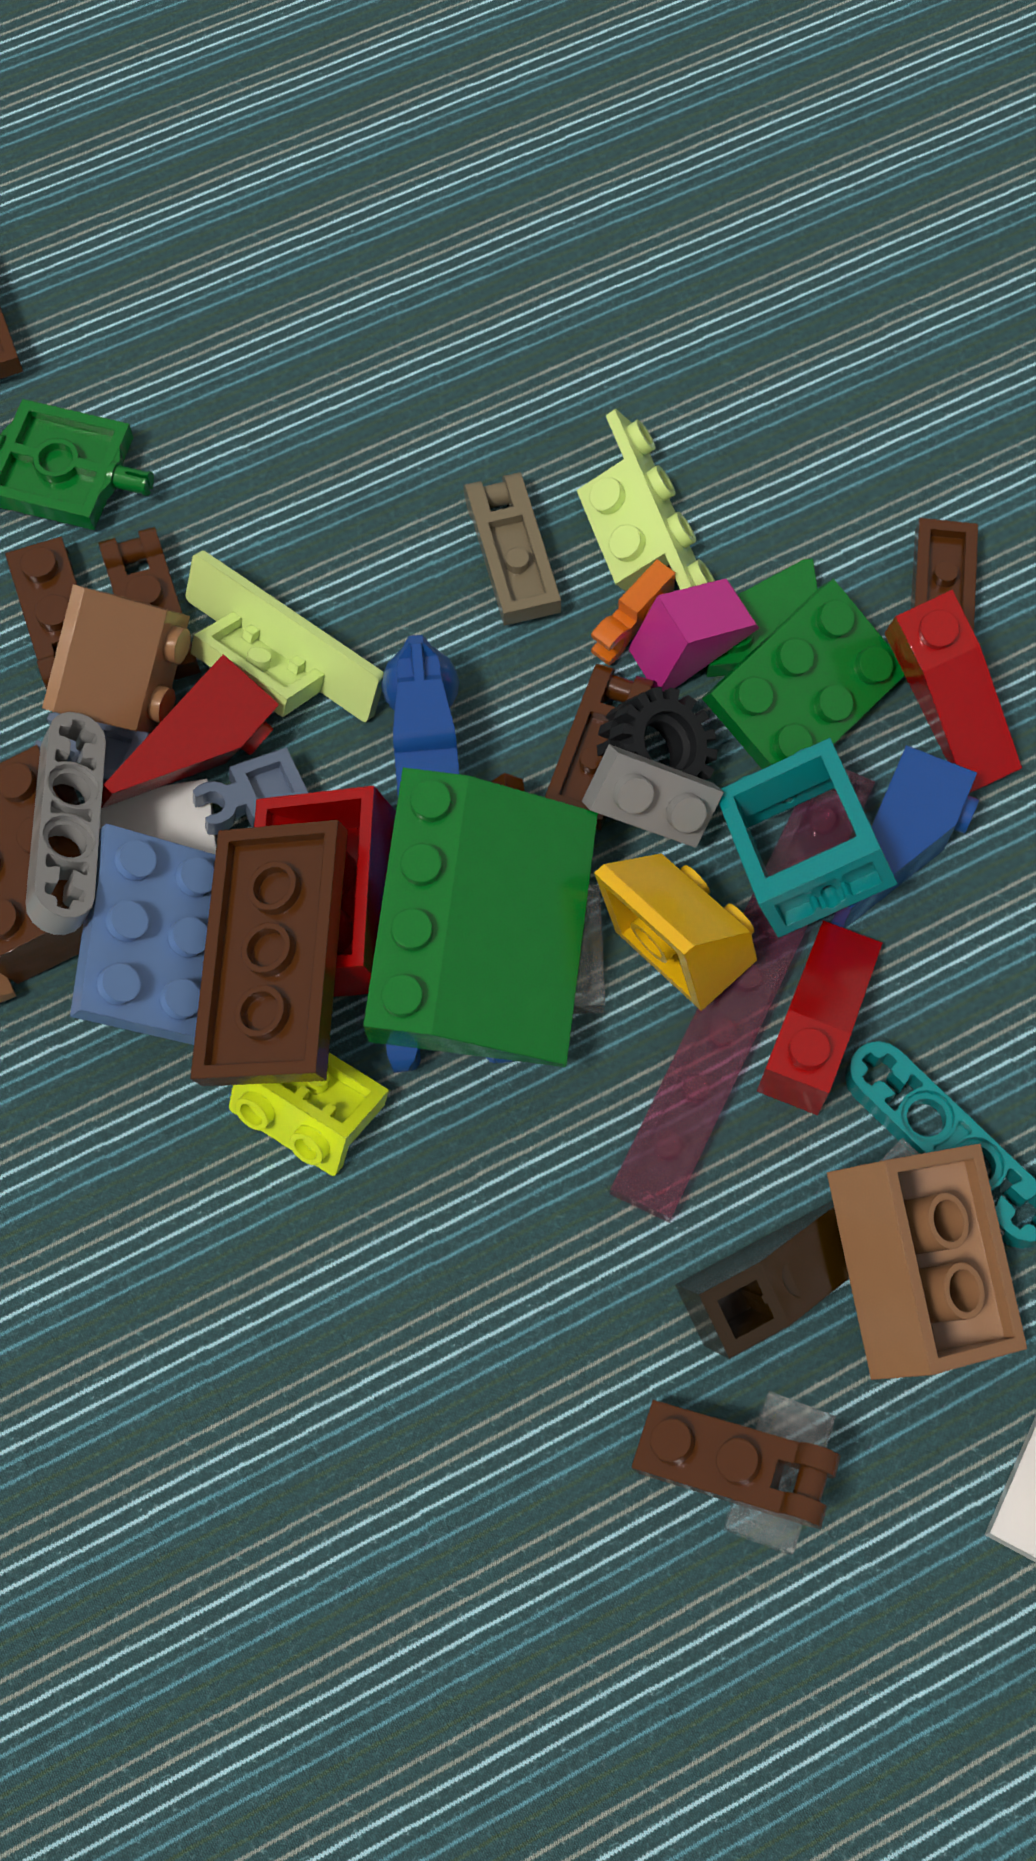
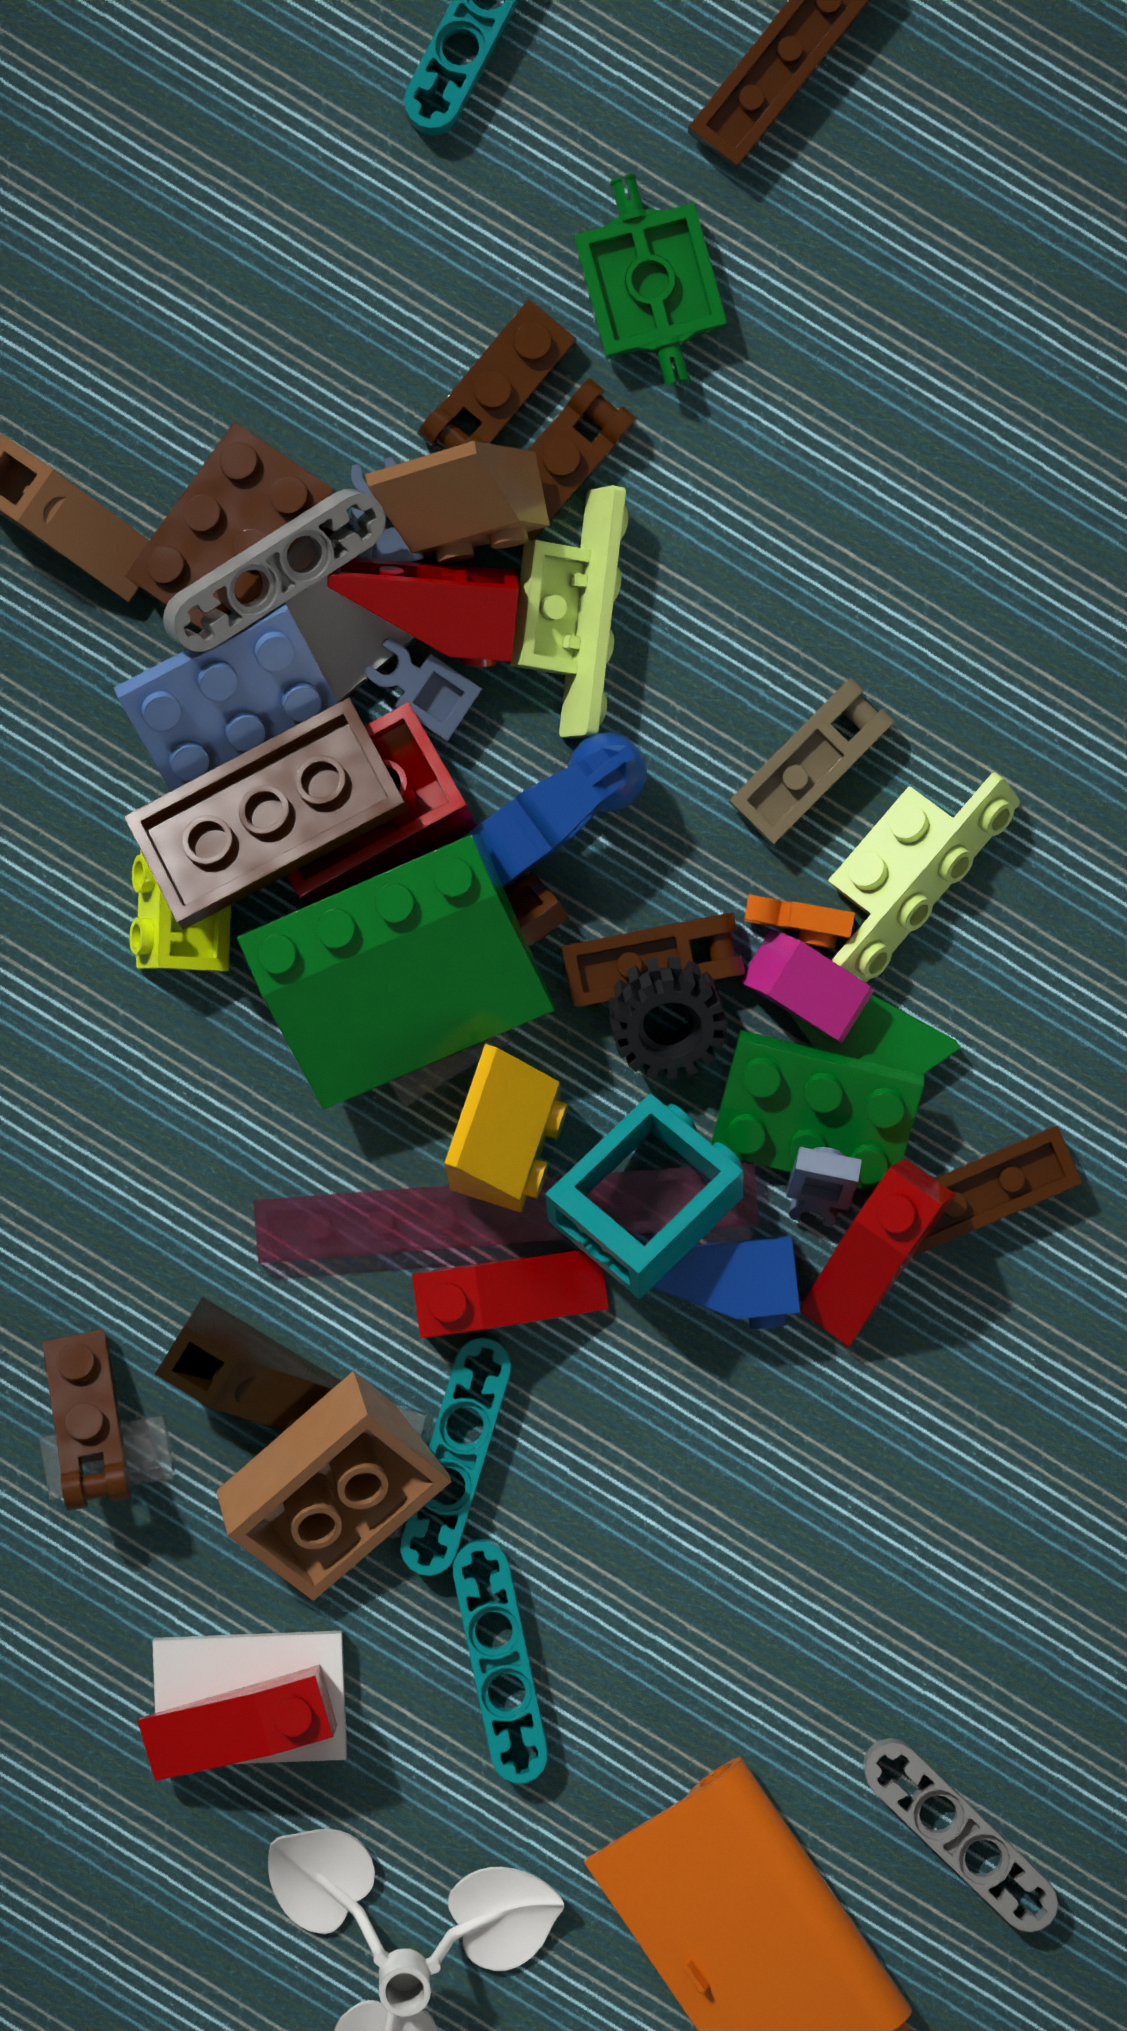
camera: 60 degrees right, 20 degrees up
light grey plate [582,744,724,848] -> none
none -> sand blue plate [786,1147,862,1227]

